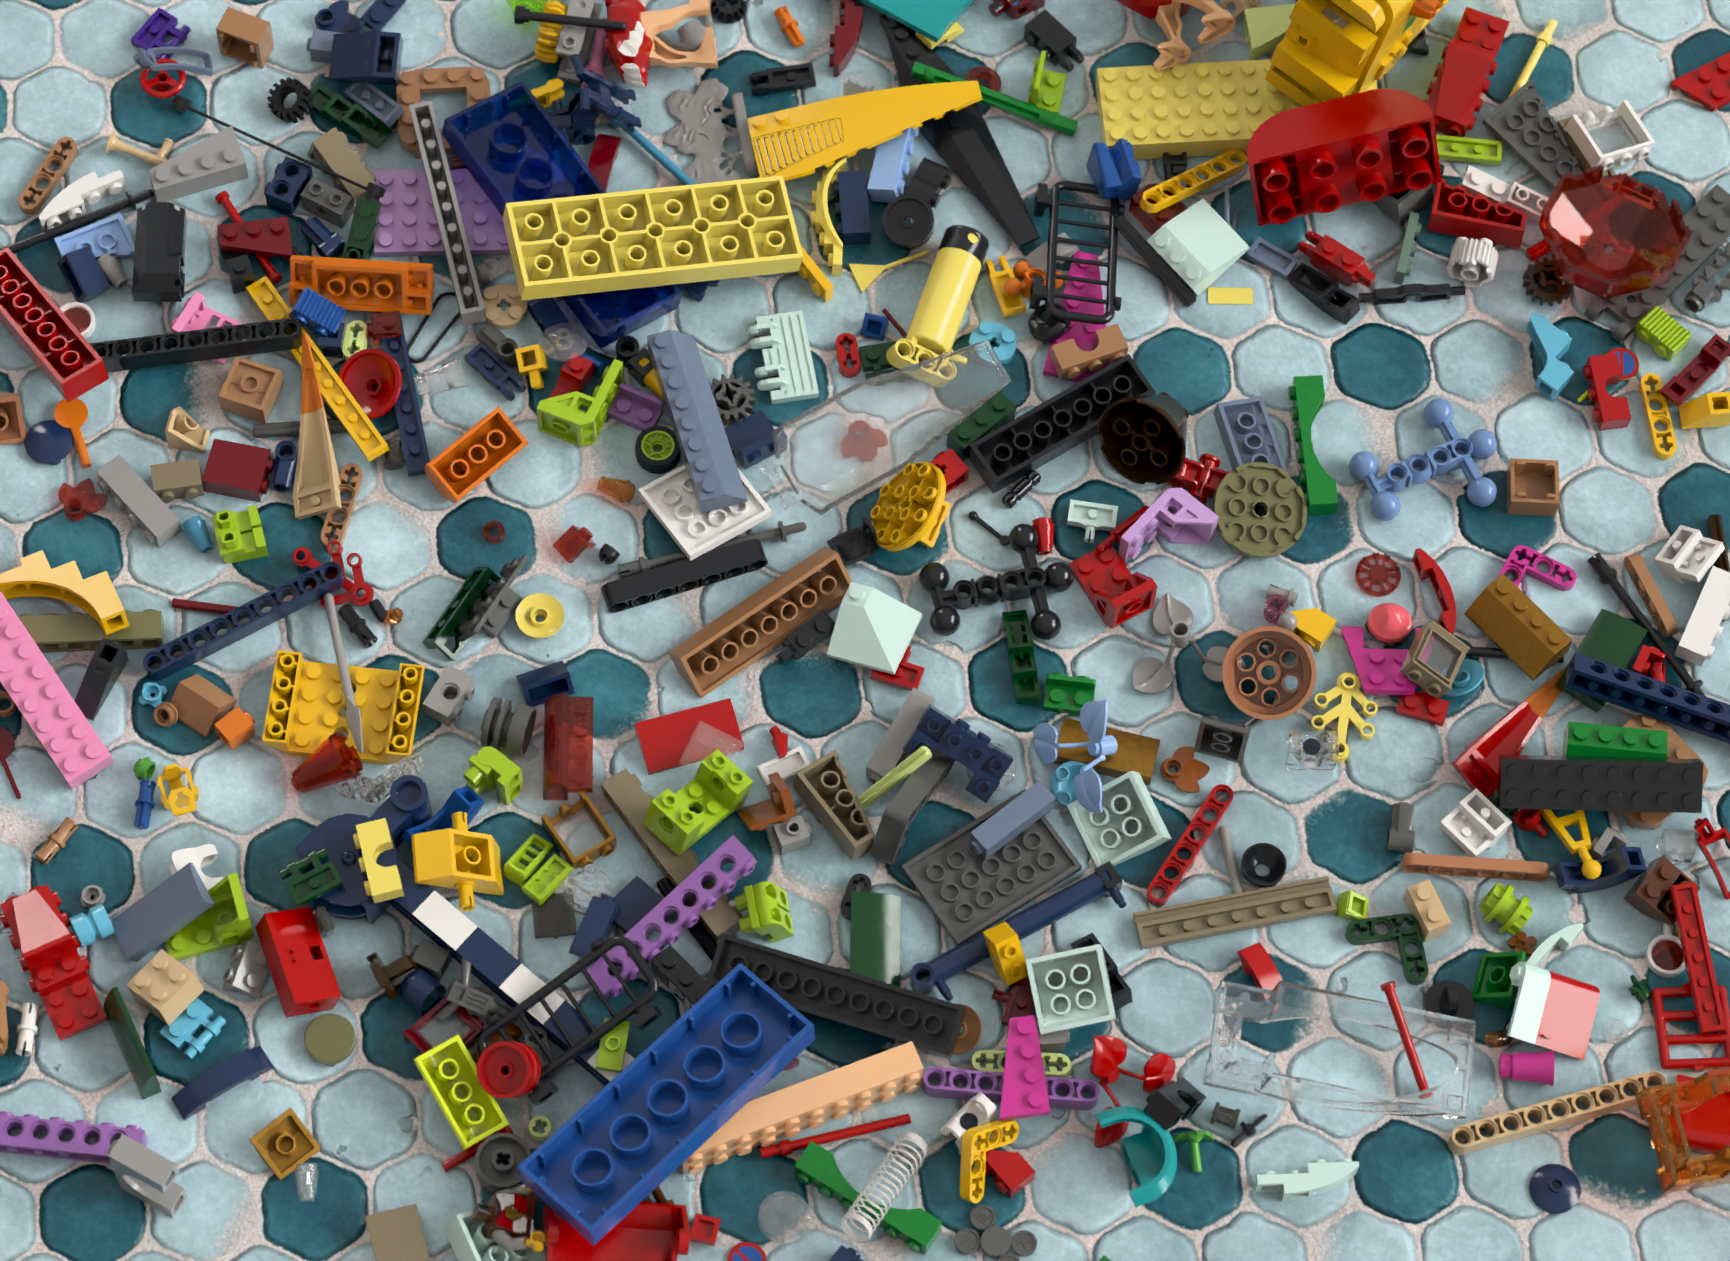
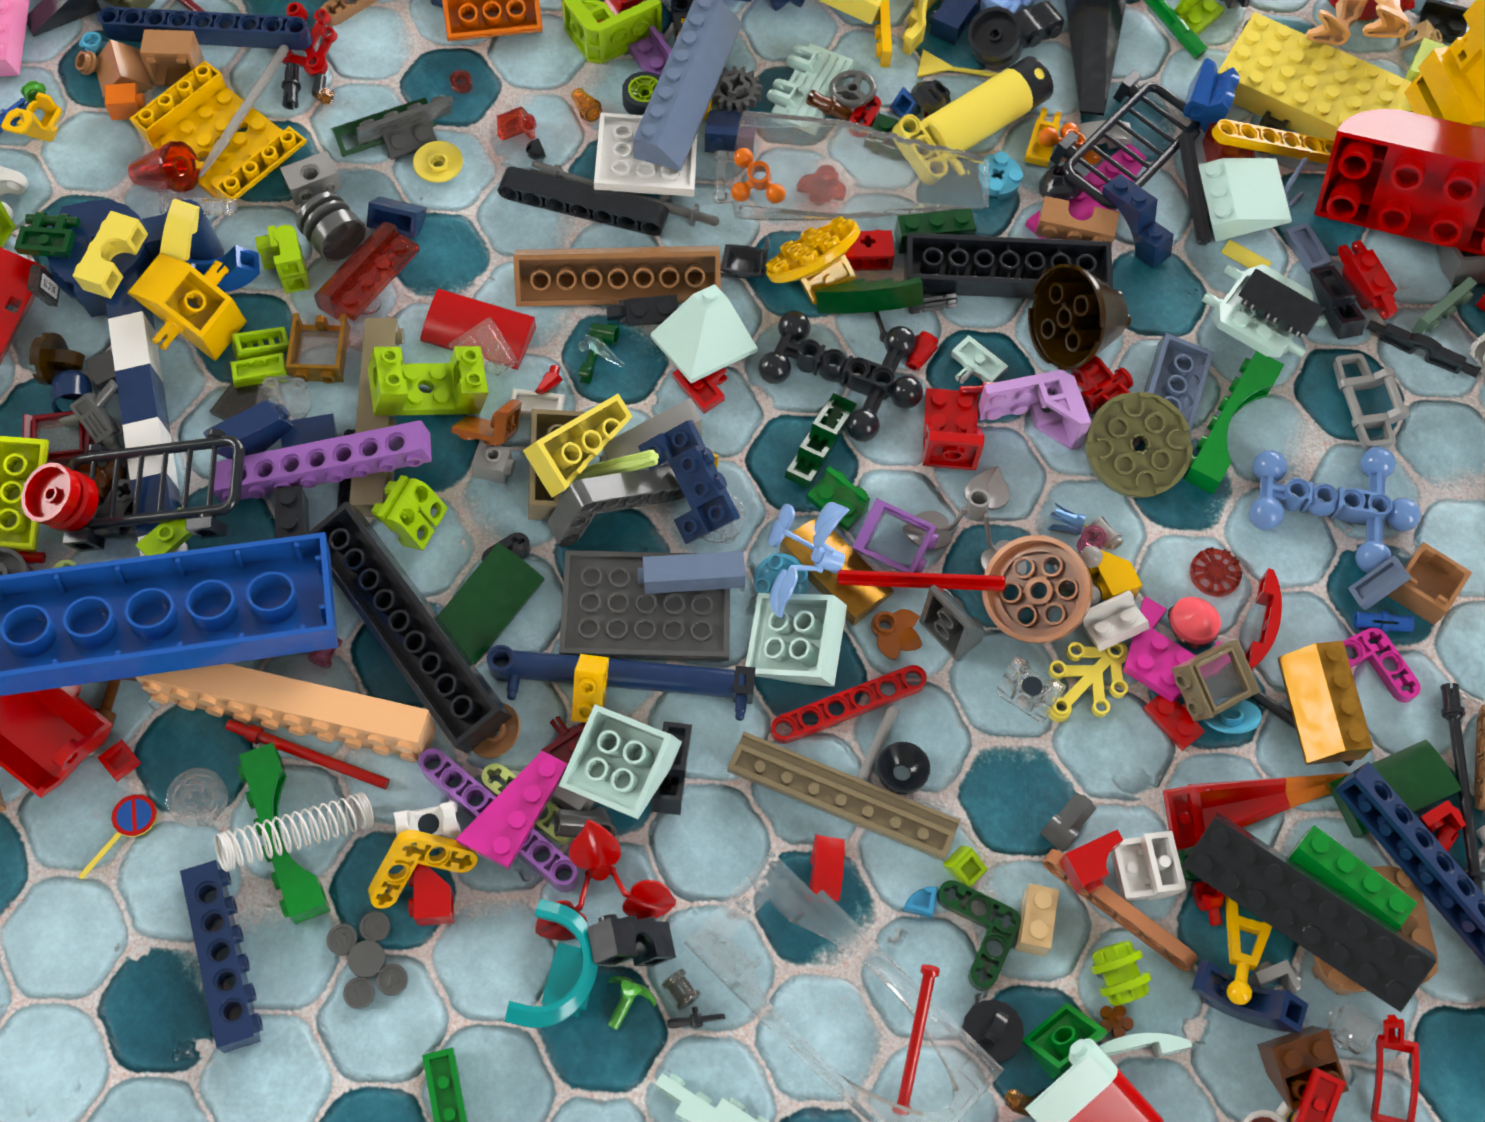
camera: 35 degrees right, 0 degrees up
none -> medium nougat container [140,30,204,87]
none -> light yellow slope [160,199,200,262]
none -> light yellow wedge [523,394,632,498]
none -> dark grey piece [554,807,616,838]
none -> dark green brick [578,323,620,384]
none -> clear light blue bar [578,335,625,367]
none -> orange piece [731,148,786,204]
none -> reddish brown axle [806,90,852,121]
none -> dark green slope [815,277,924,314]
none -> dark grey piece [829,70,877,108]
none -> red axle [837,570,1006,591]
none -> medium lavender window [852,498,939,573]
none -> dark azure tile [903,886,938,918]
none -> black piece [911,79,951,115]
none -> flat silver piece [1047,503,1090,535]
none -> red arch [1059,829,1123,893]
none -> white bracket [1082,591,1150,652]
none -> dark blue arch [1102,174,1174,268]
none -> light aqua piece [1202,264,1327,359]
none -> black slope [1238,268,1325,338]
none -> light grey bar [1332,353,1411,451]
none -> sand blue tile [1348,555,1412,611]
none -> blue pin [1353,611,1414,633]

